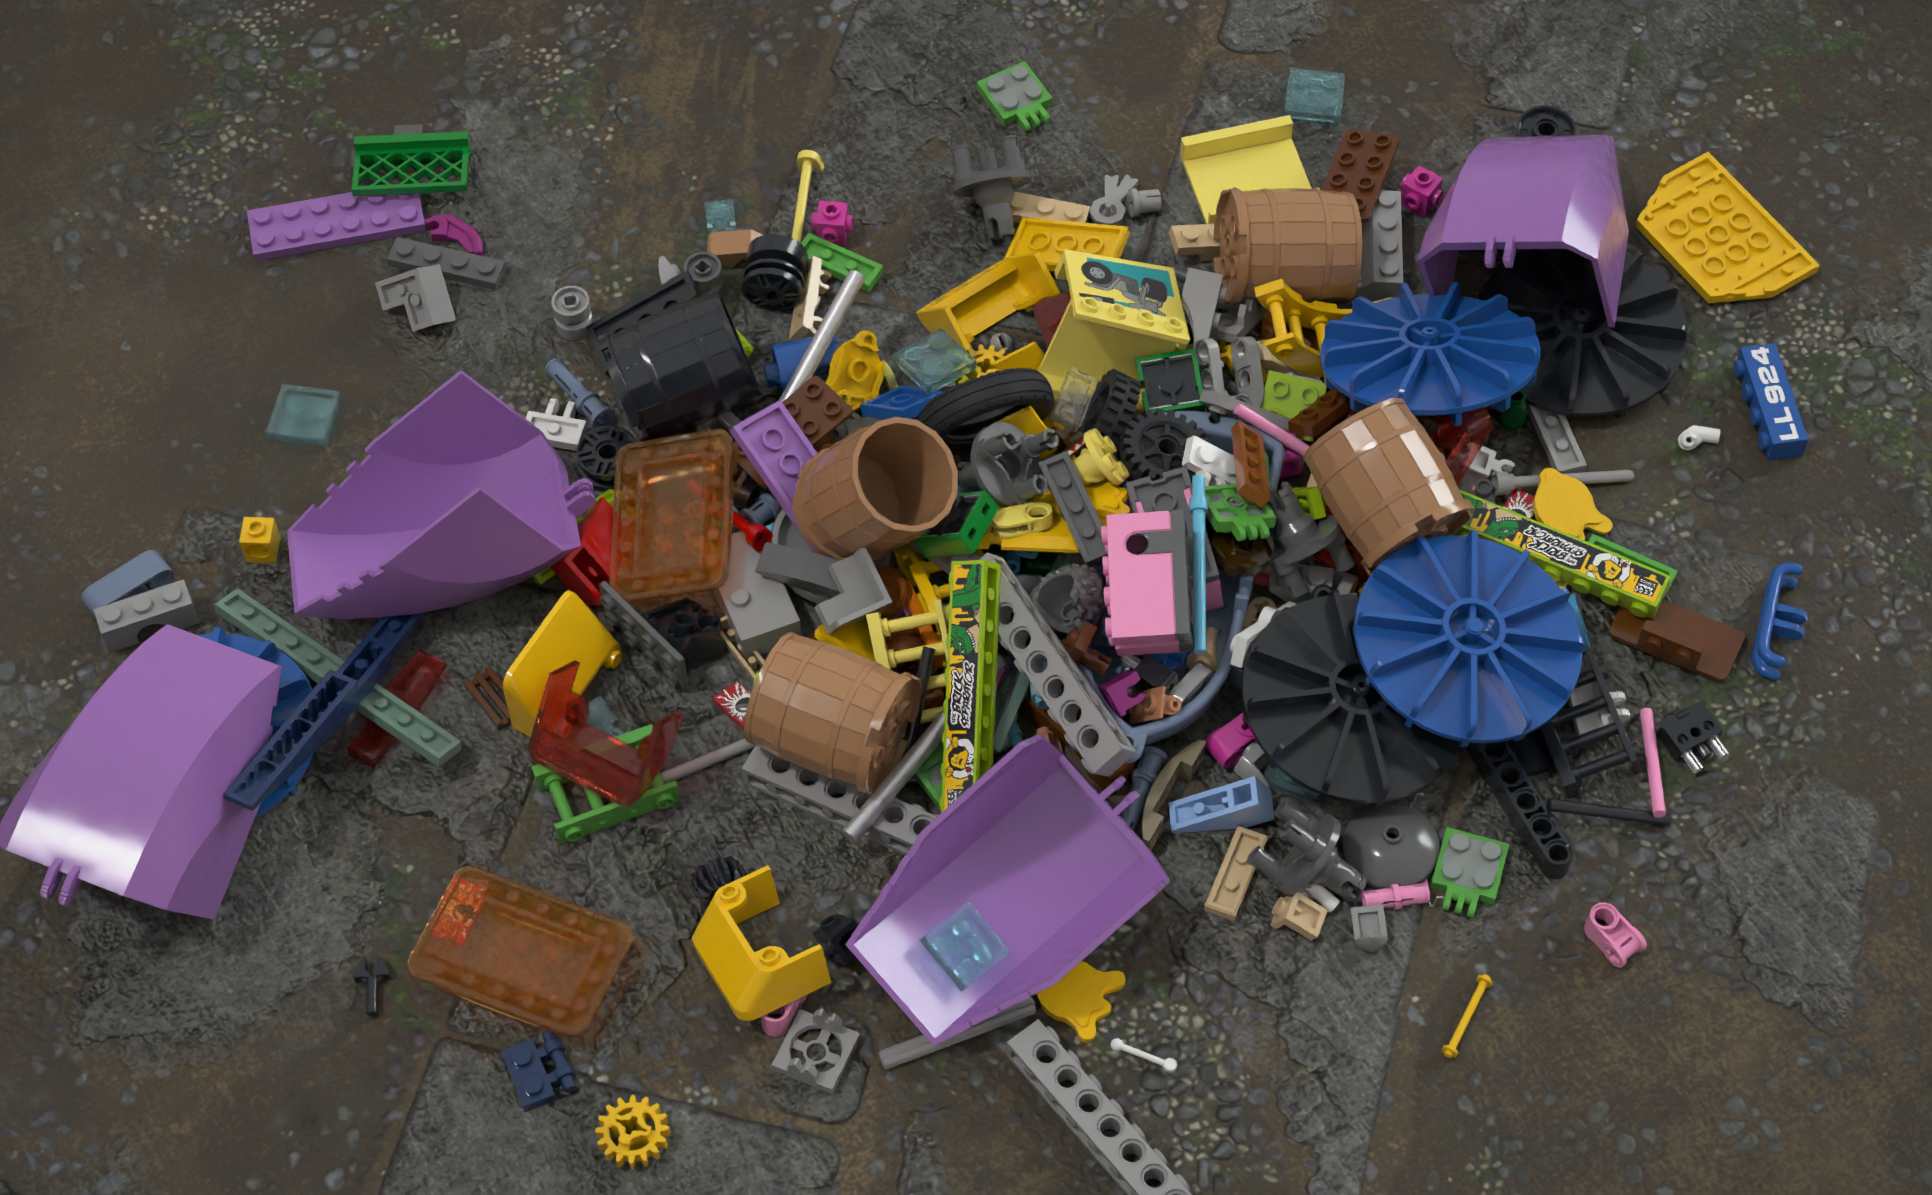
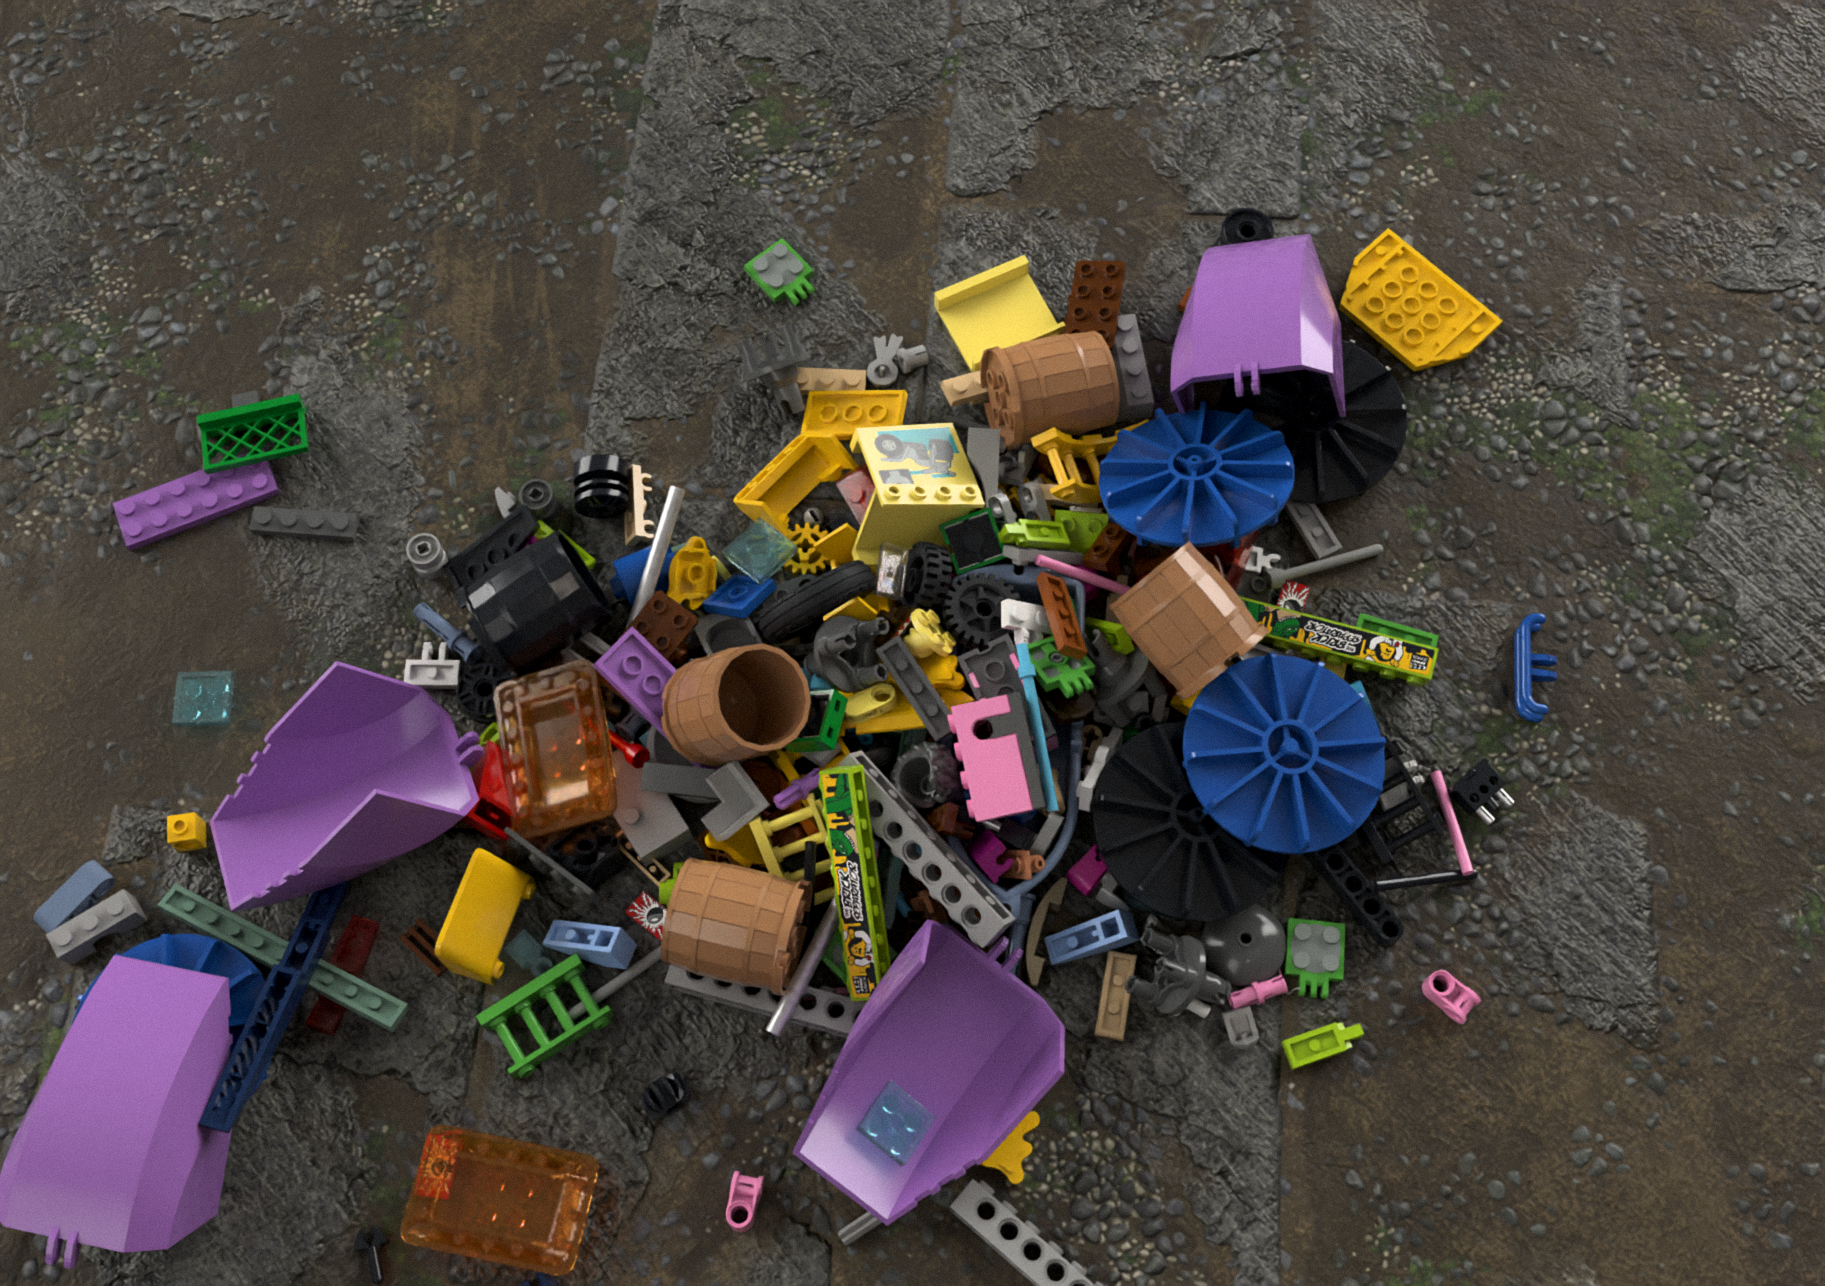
camera: 10 degrees left, 10 degrees up
light grey panel [375,264,456,332] -> none
magenta piece [424,214,483,256] -> none
clear red windscreen [528,660,683,806] -> none
yellow windscreen [692,865,832,1021] -> none
clear light blue plate [704,199,736,232] -> none
medium nougat slope [707,229,762,269] -> none
light grey piece [771,1008,861,1094] -> none
light yellow piece [791,150,824,243] -> none
bright green plate [801,233,884,293] -> none
dark pink brick [811,201,853,247] -> none
black brick [812,914,859,965] -> none
white hinge [1110,1038,1177,1073] -> none
tan bracket [1270,892,1328,941] -> none
clear light blue plate [1284,68,1345,123] -> none
dark pink brick [1400,165,1444,218] -> none
yellow axle [1442,974,1493,1058] -> none
yellow tile [1532,468,1613,540] -> none
reddish brown bracket [1609,600,1745,682] -> none
white arm [1678,425,1720,450] -> none
blue brick [1733,343,1809,461] -> none
none -> light blue slope [542,919,637,969]
none -> medium lavender axle [773,768,820,810]
none -> lime hinge [998,519,1071,550]
none -> lime hinge [1281,1022,1364,1070]

